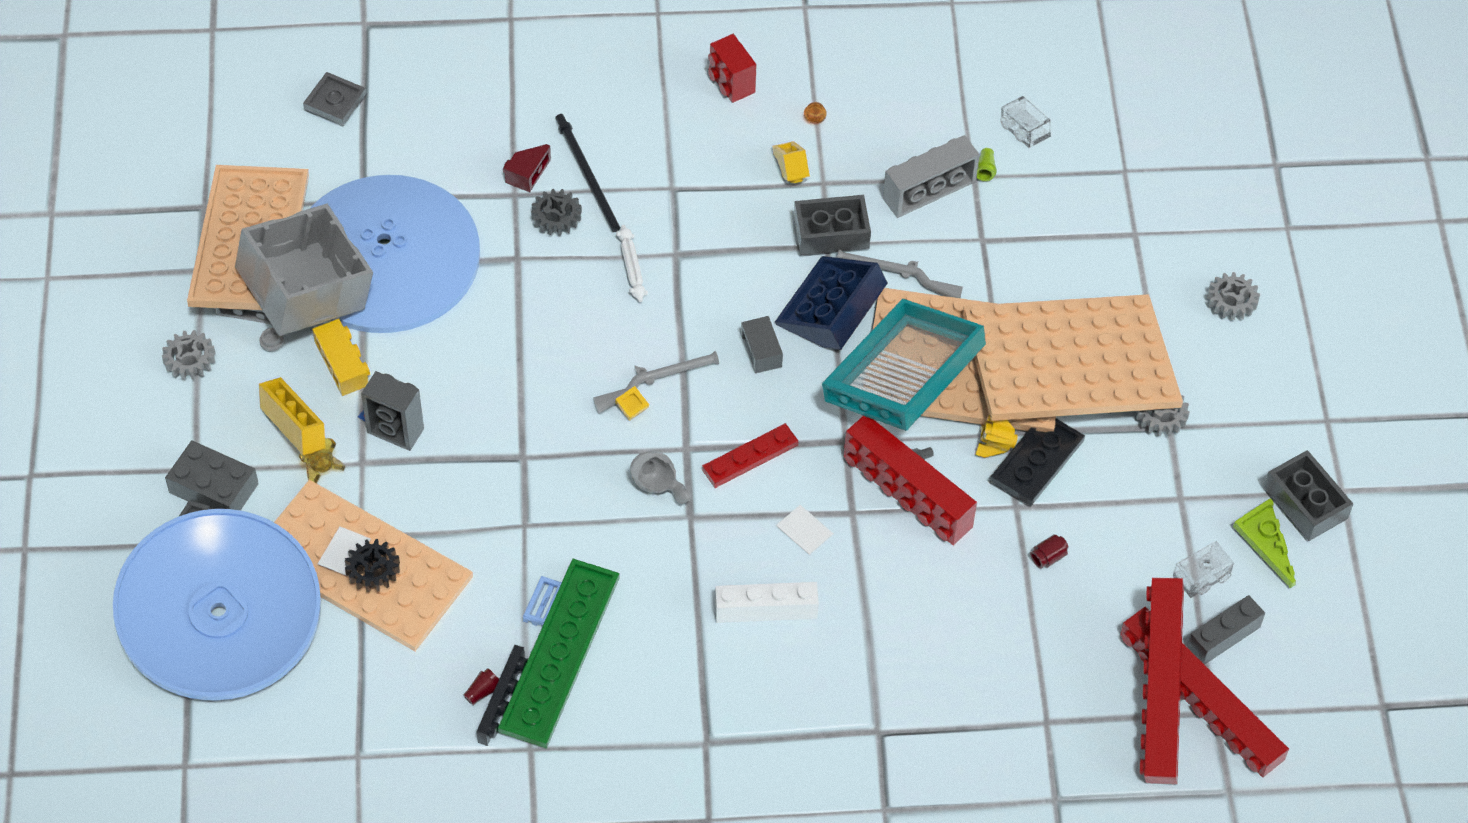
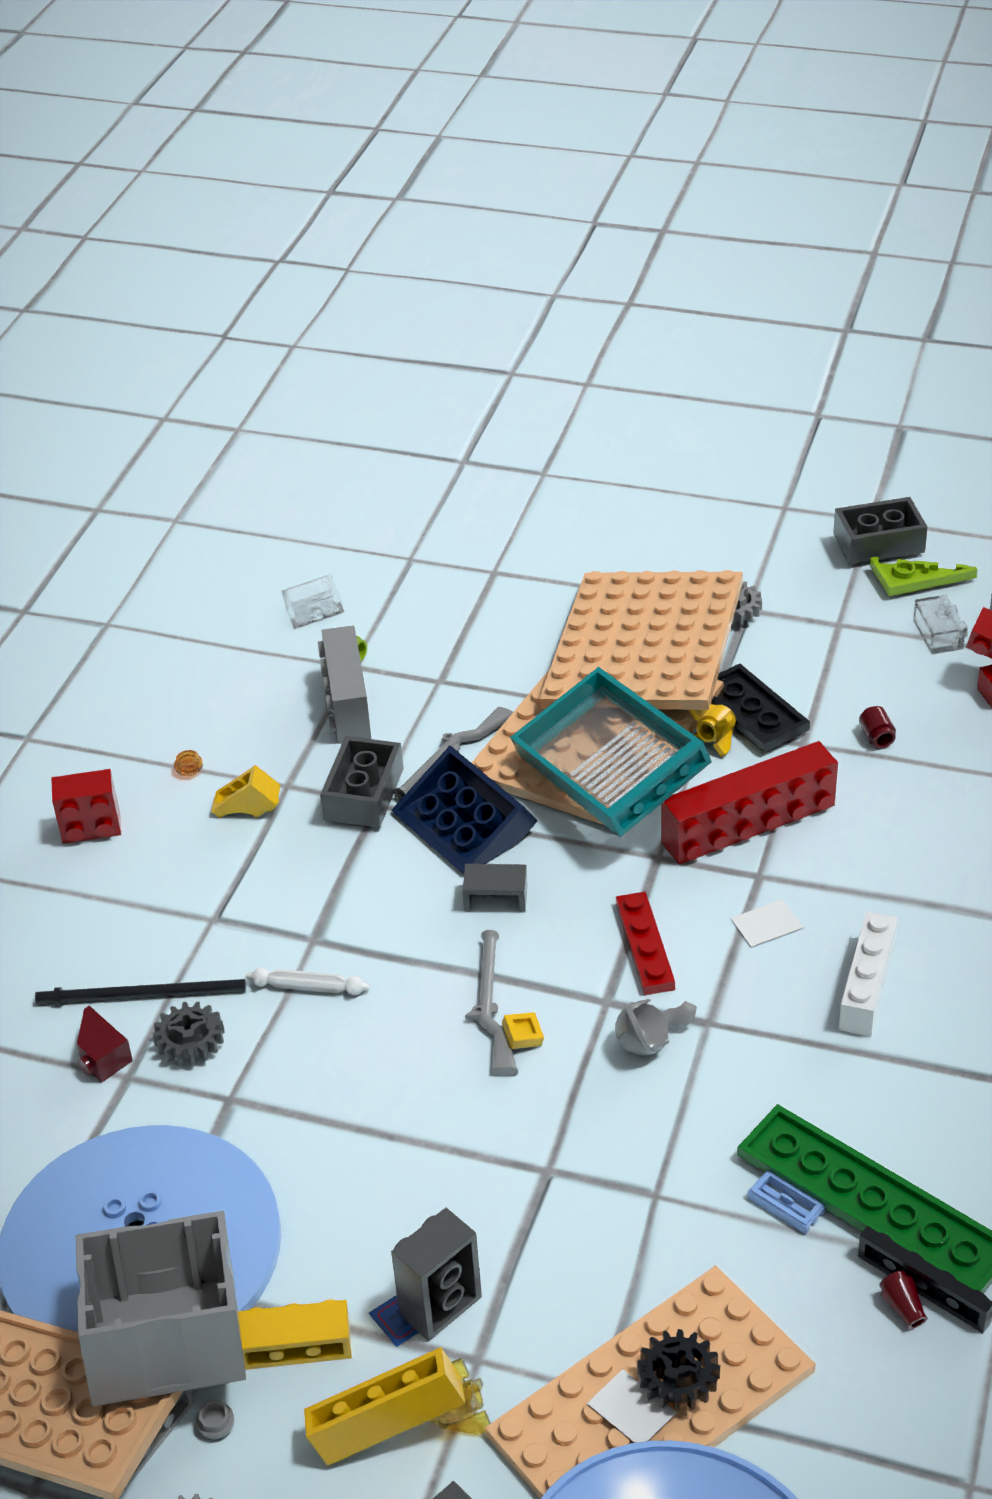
camera: 65 degrees left, 15 degrees down
light grey gear [1207,272,1260,320] -> none

